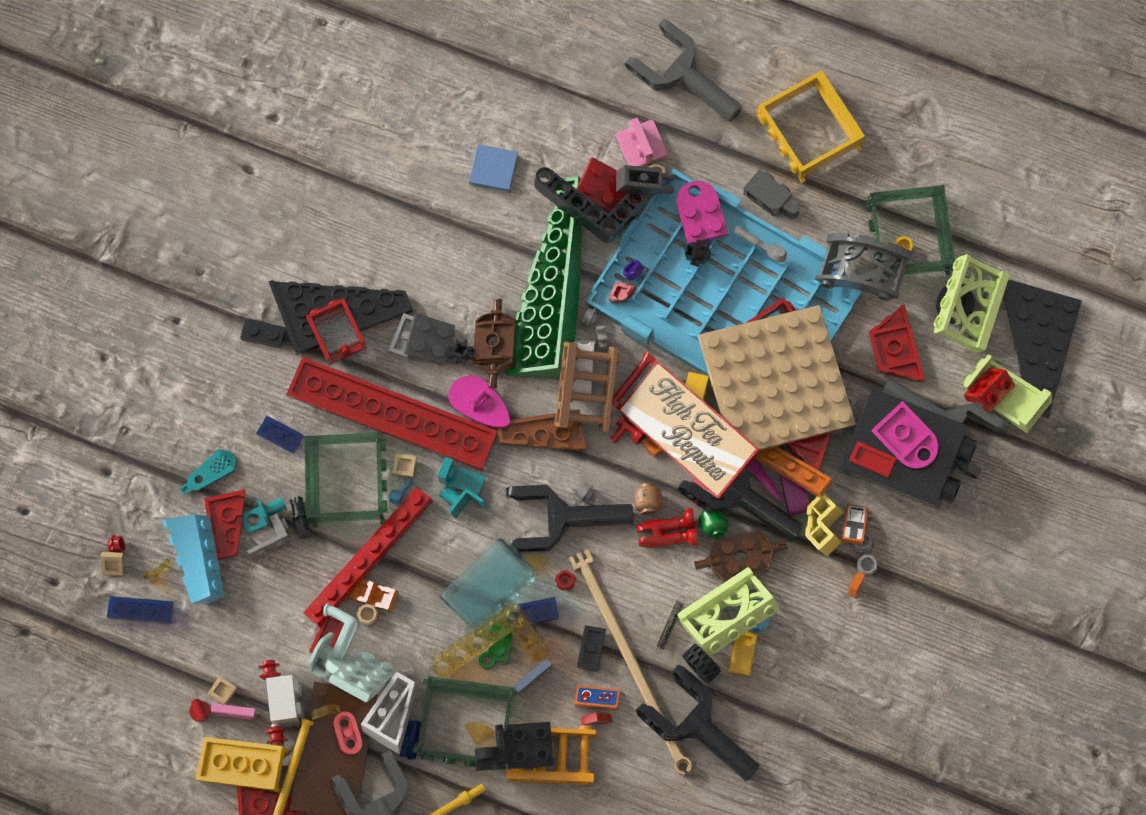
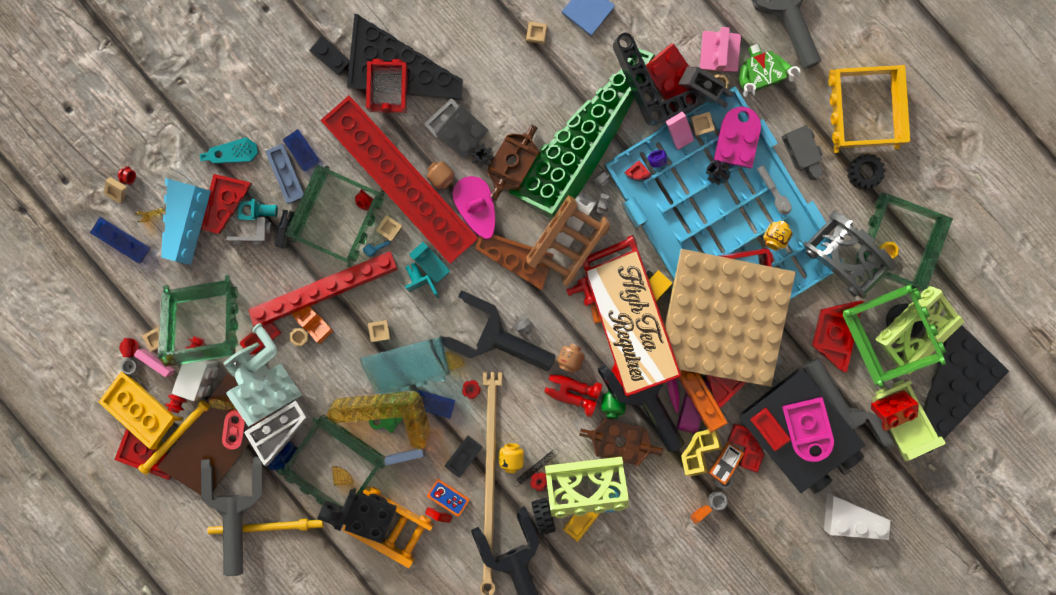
camera: 15 degrees right, 15 degrees up
none -> light grey plate [121,357,140,376]
none -> clear green window [158,275,239,367]
none -> sand blue plate [265,144,306,204]
none -> red plate [355,190,377,211]
none -> tan plate [368,320,391,342]
none -> medium nougat head [427,161,455,190]
none -> yellow head [499,443,524,473]
none -> tan tile [526,21,548,44]
none -> red plate [530,472,548,491]
none -> bright pink tile [666,112,694,150]
none -> tan plate [690,112,715,137]
none -> red tile [727,423,764,473]
none -> bright green torso [738,44,801,97]
none -> yellow head [763,221,793,251]
none -> white wedge [824,492,890,540]
none -> bright green window [843,284,946,388]
none -> black tyre [847,154,886,189]

